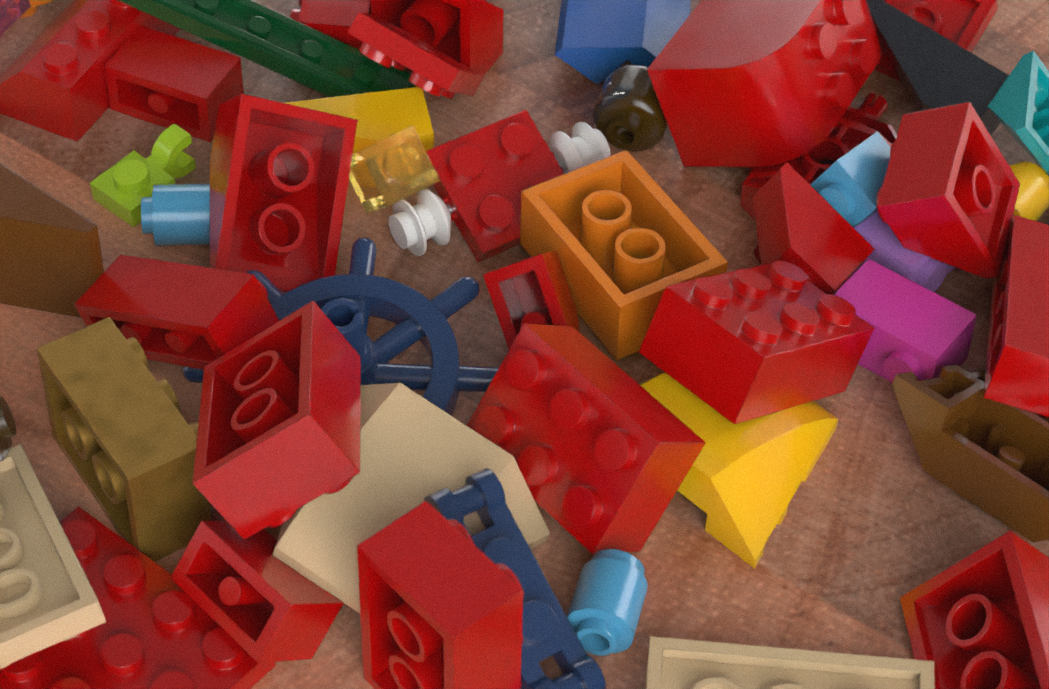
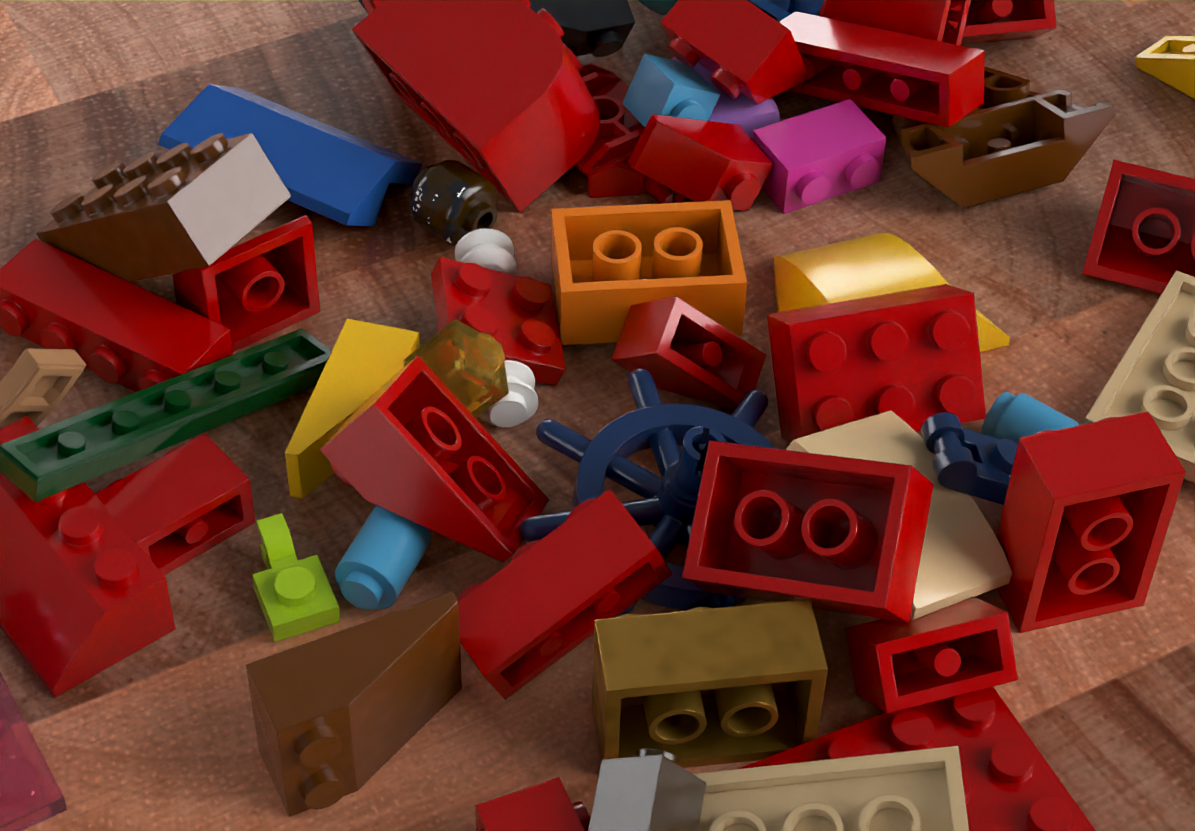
camera: 65 degrees left, 0 degrees up
red plate [347,11,485,100] -> none
red brick [639,261,875,424] -> none

